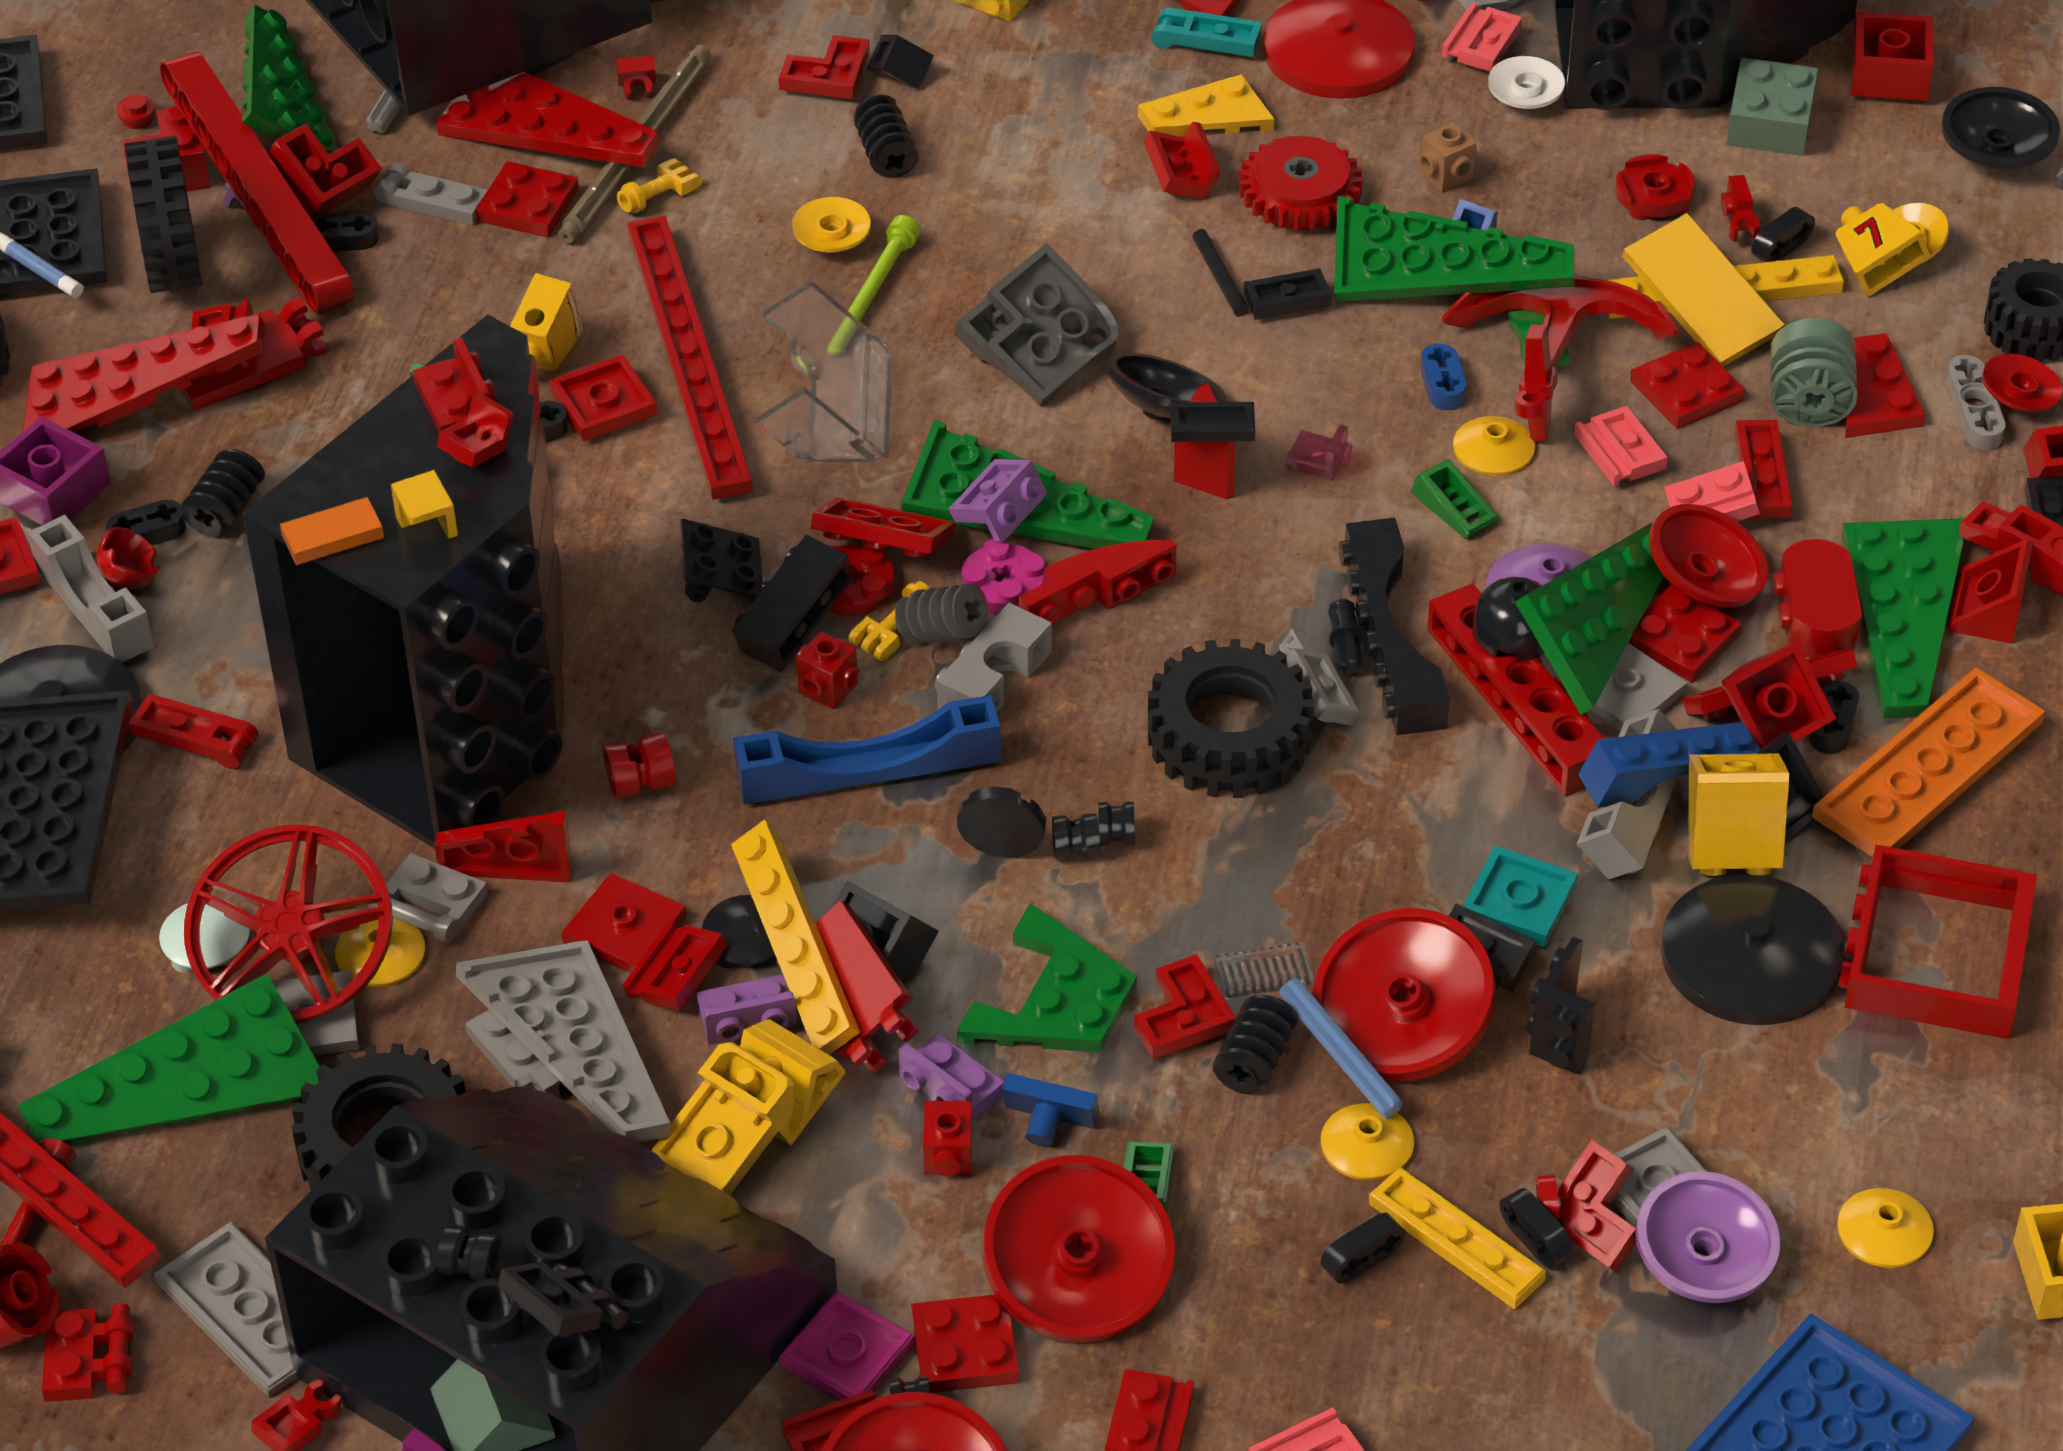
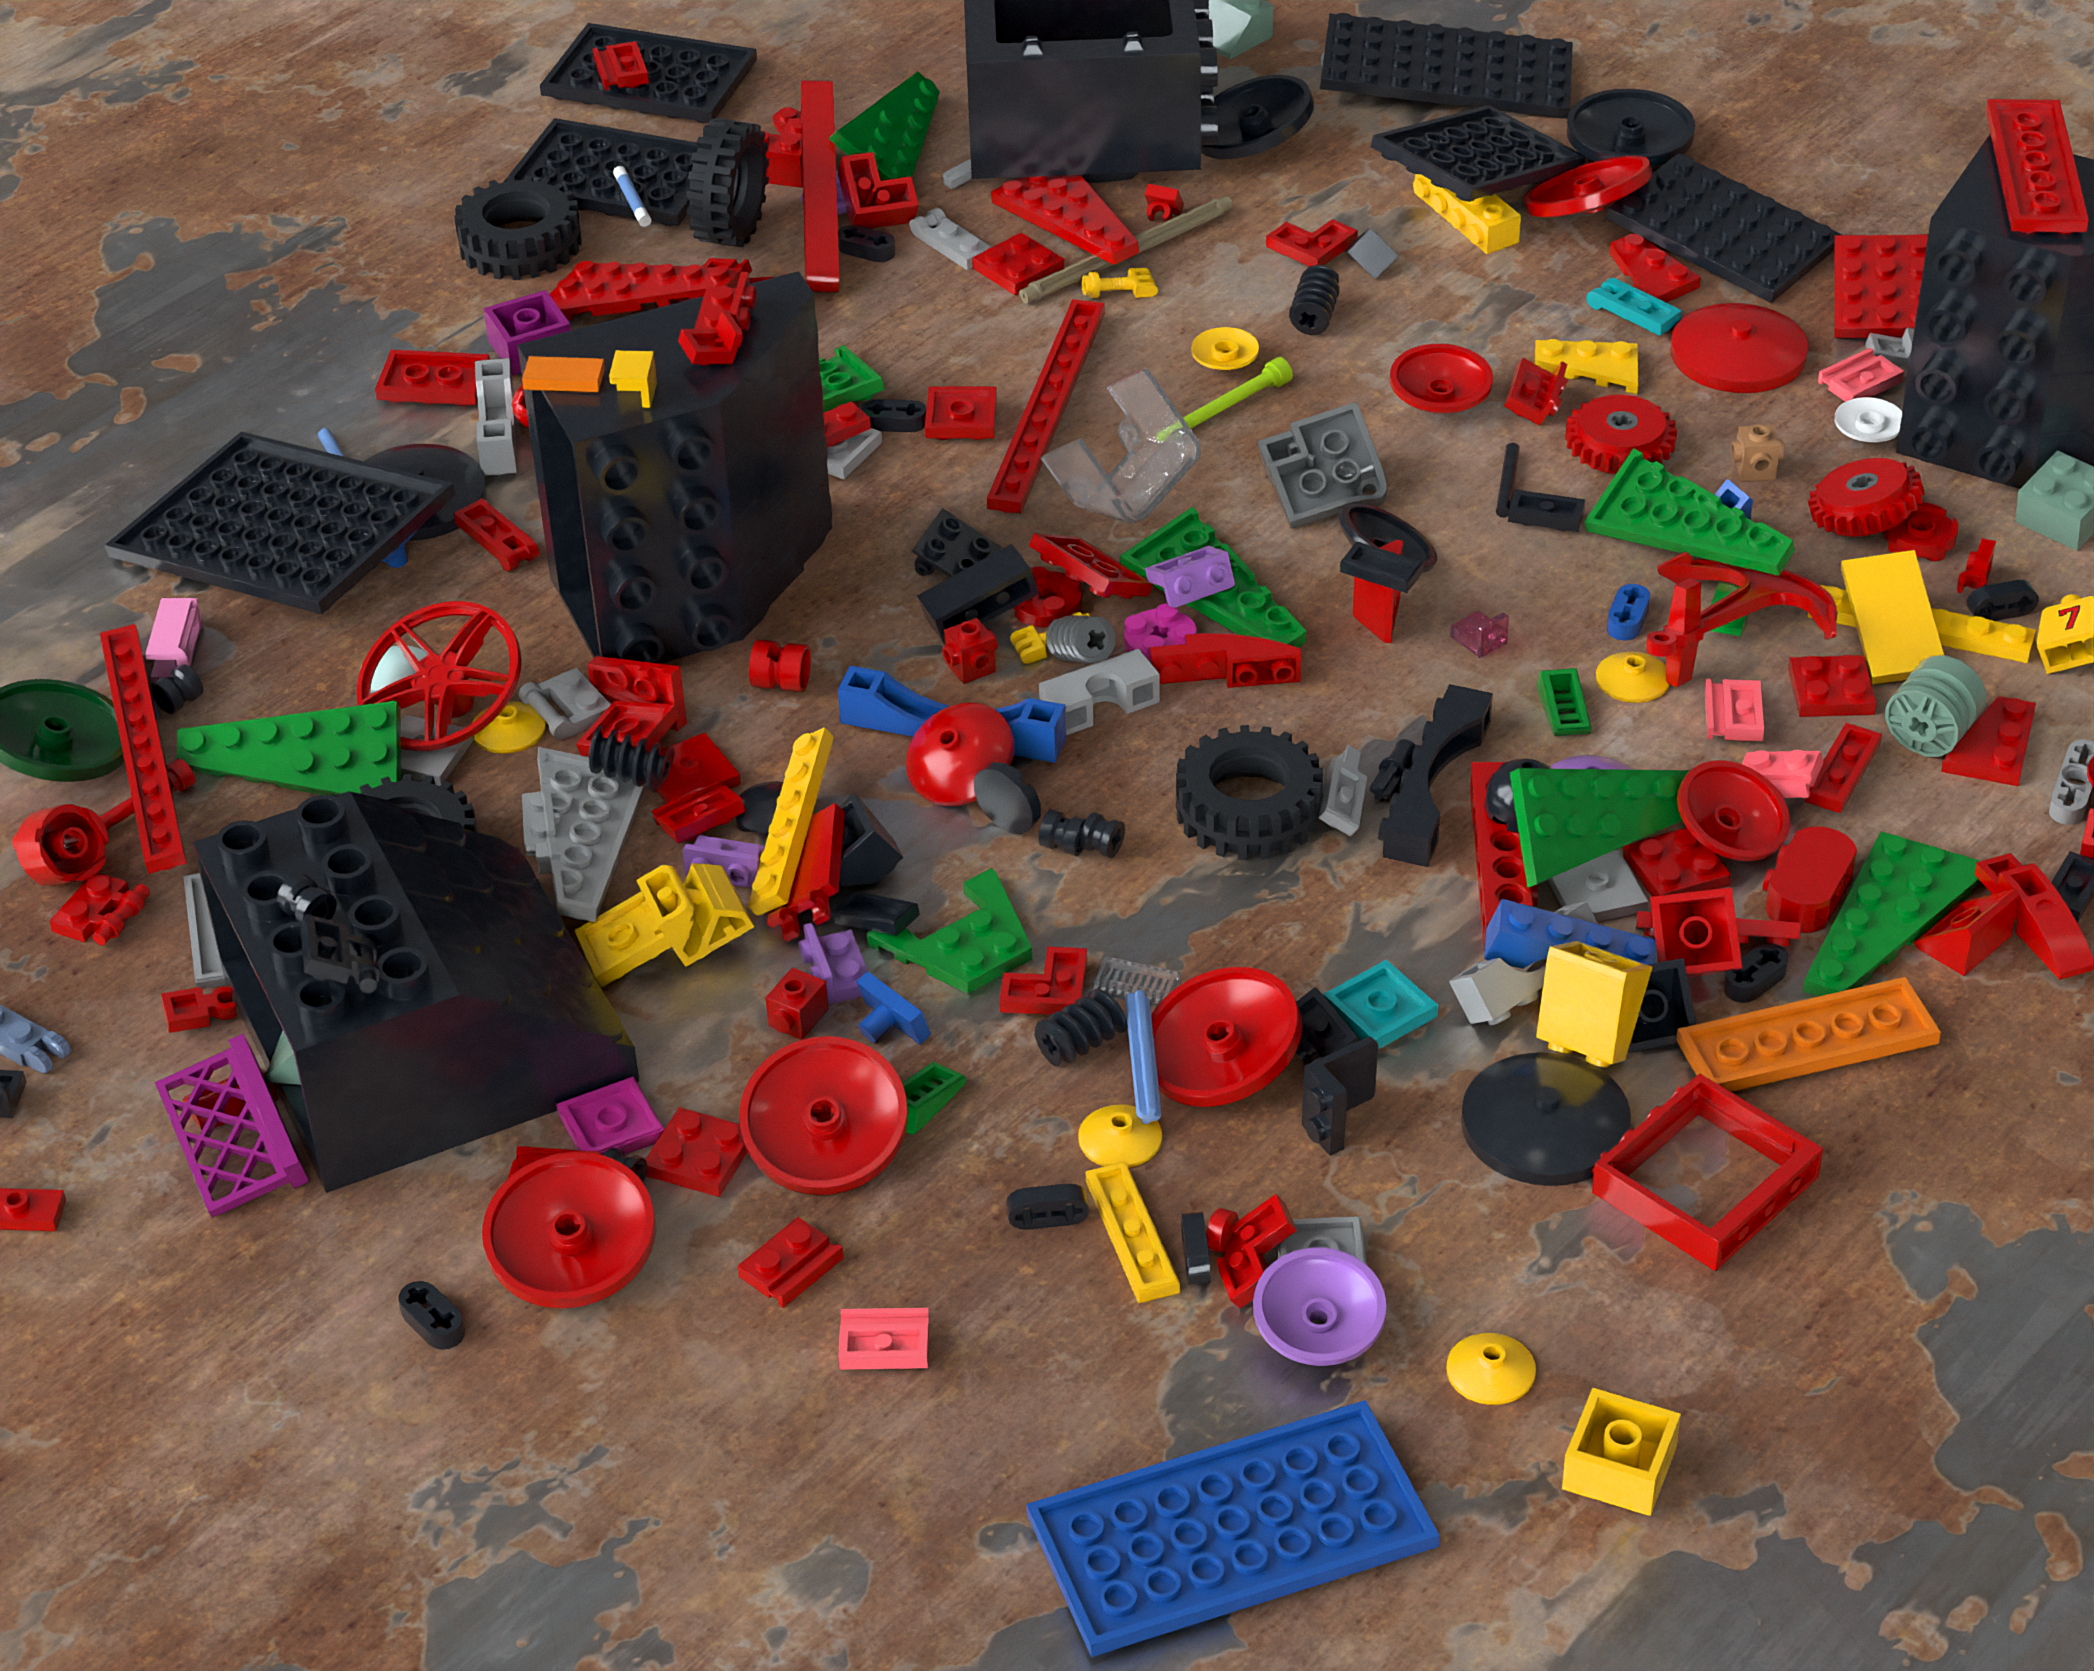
camera: 30 degrees right, 5 degrees down
yellow torso [510,273,583,371] -> none
none -> red plate [576,701,680,757]
none -> black piece [589,725,675,792]
none -> black tile [832,891,920,936]
none -> red dish [906,703,1015,806]
none -> red dish [1390,344,1493,414]
none -> red gear [1808,458,1925,537]

